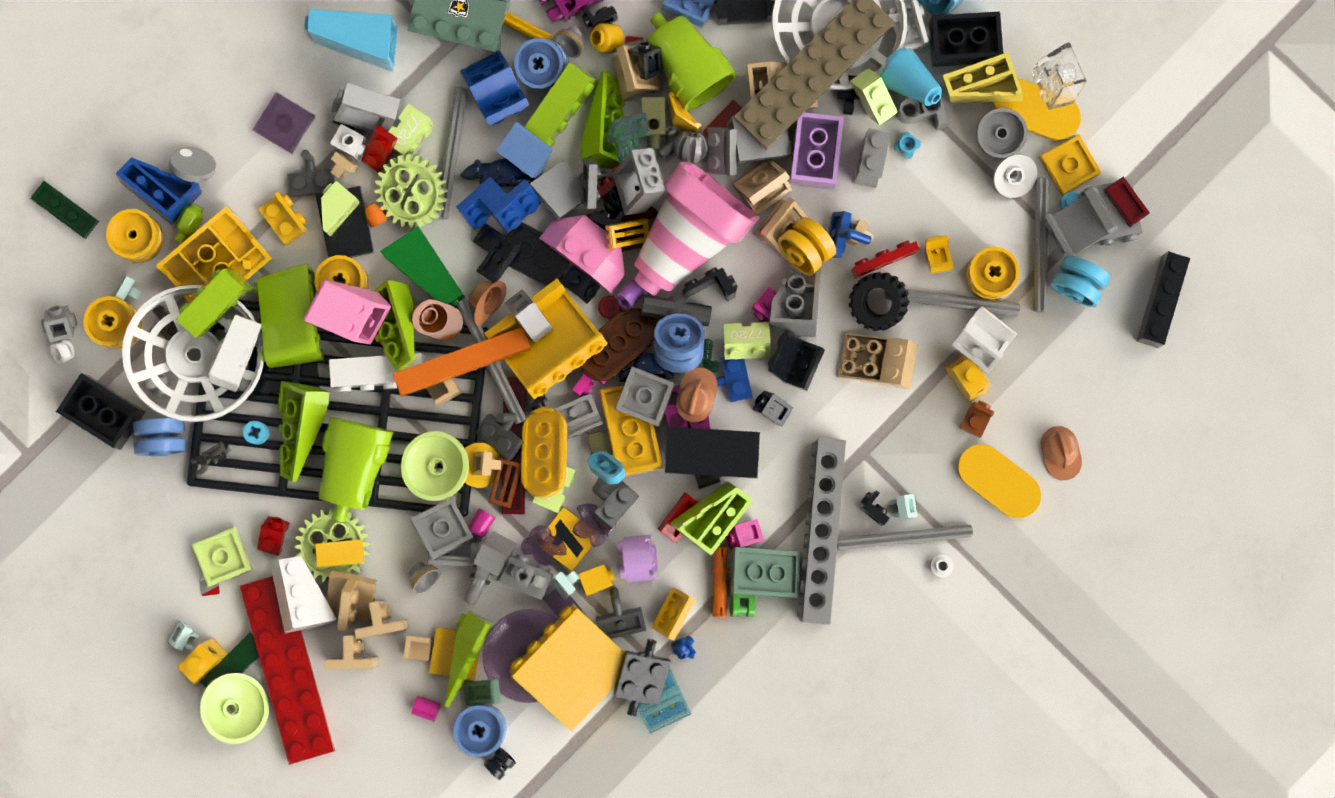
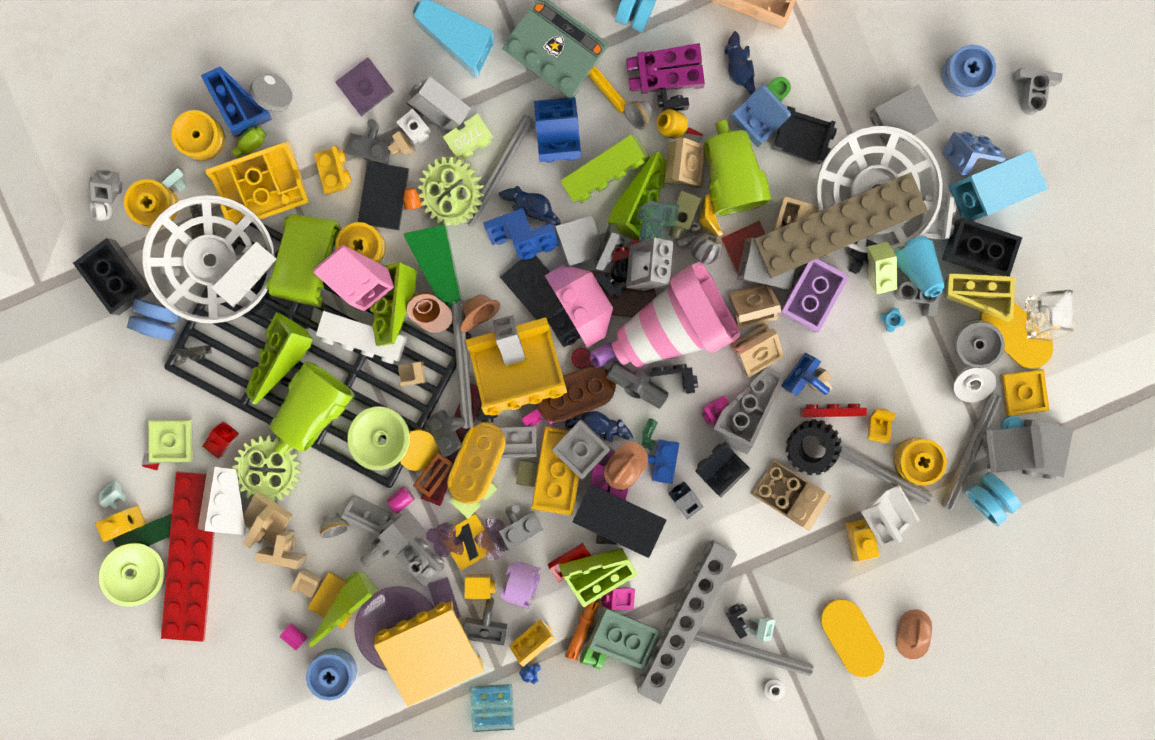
camera: 20 degrees right, 5 degrees up
dark green tile [30,181,100,239] -> none
lime wedge [176,269,254,339] -> none
medium azure wheel [243,421,270,445] -> none
yellow tile [315,539,364,567] -> none
yellowish green slope [321,181,360,236] -> none
tan bracket [325,634,379,669] -> none
red plate [361,125,398,173] -> none
orange tile [392,327,531,397] -> none
light grey plate [411,498,473,560] -> none
sand green plate [463,679,501,705] -> none
black tile [472,223,522,283] -> none
tan tile [473,452,501,476] -> none
black wheel [484,747,516,780] -> none
medium blue slope [496,122,553,178] -> none
medium blue wheel [514,38,569,89] -> none
light aqua tile [551,571,579,600] -> none
medium azure plate [588,451,626,484] -> none
yellow tile [605,218,649,249] -> none
plate [613,639,671,716] -> none
black bracket [630,42,663,80] -> none
medium blue wheel [654,313,705,373] -> none
light grey plate [707,127,737,176] -> none
yellowish green brick [723,322,771,360] -> none
yellow wheel [778,216,836,276] -> none
light grey panel [854,128,891,188] -> none
dark orange bracket [960,401,995,438] -> none
dark red tile [1103,176,1150,227] -> none
black brick [1136,251,1190,348] -> none

